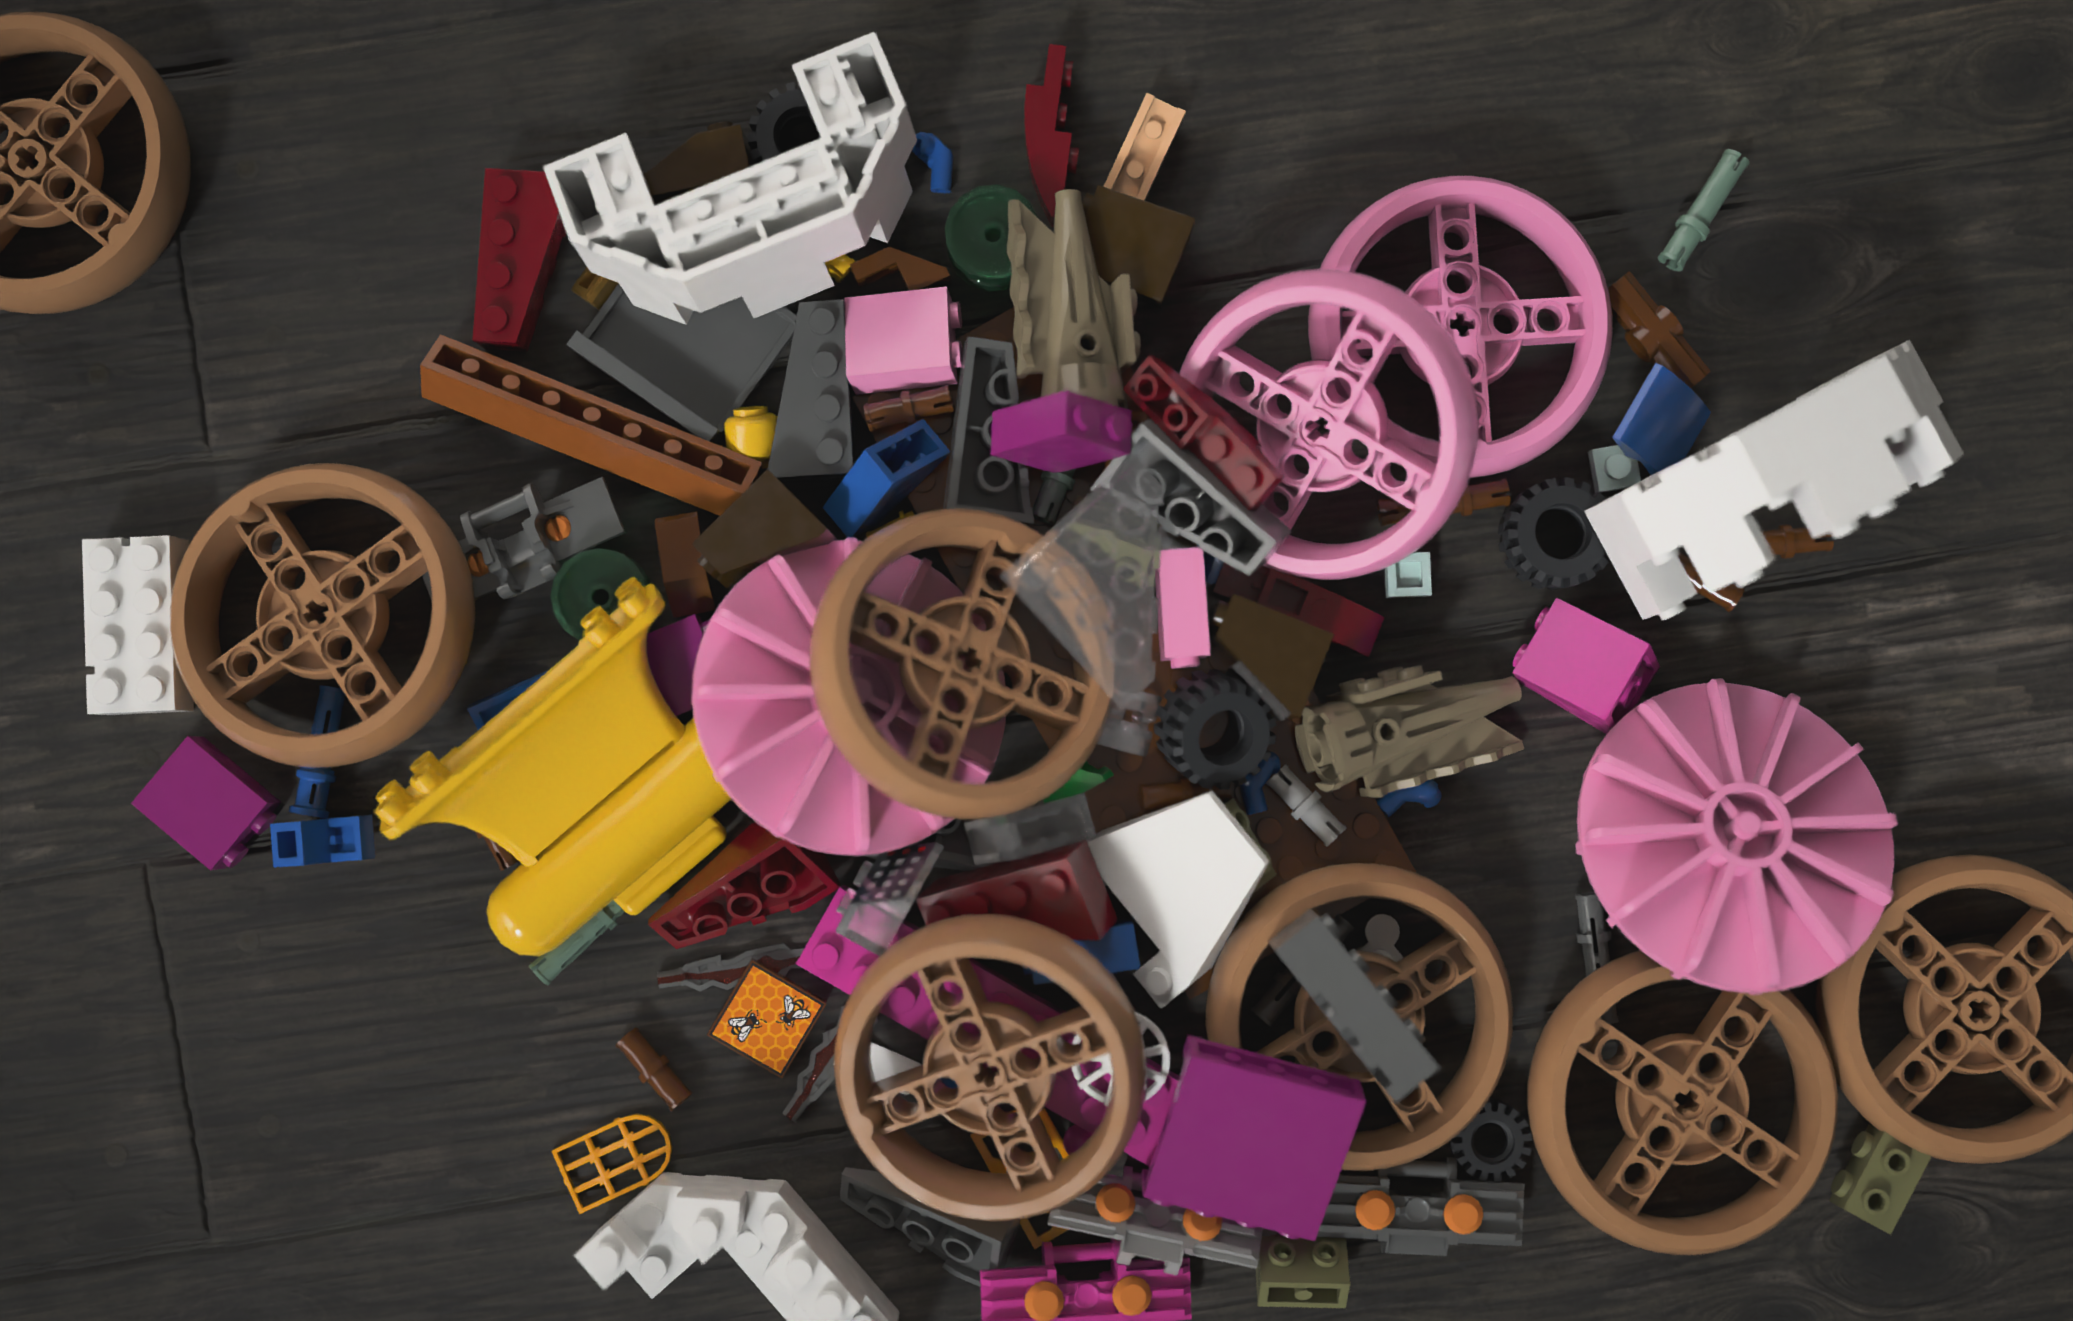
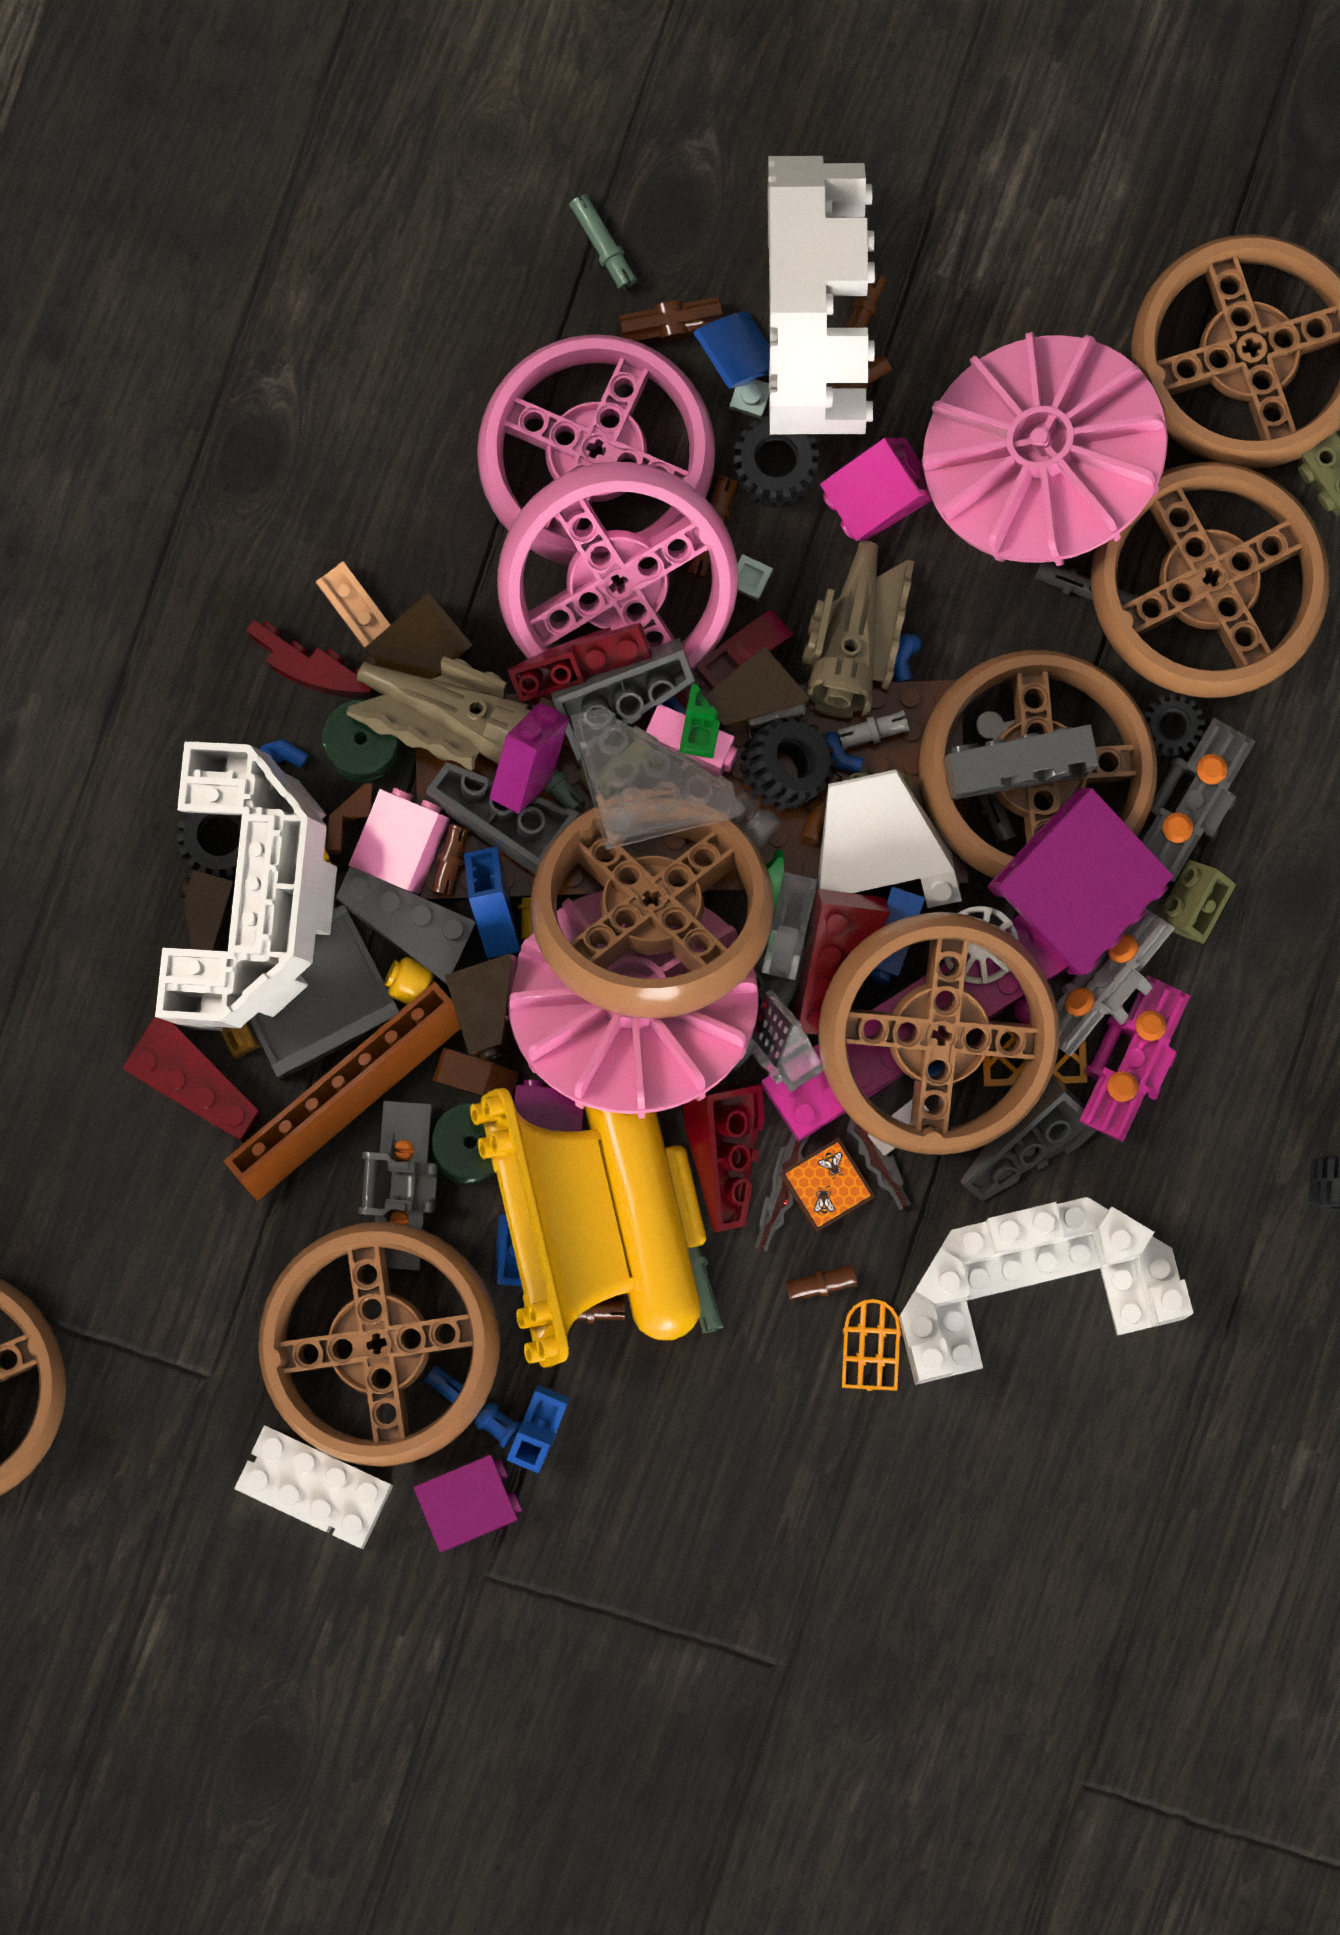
camera: 60 degrees left, 5 degrees down
none -> green slope [679,684,720,759]

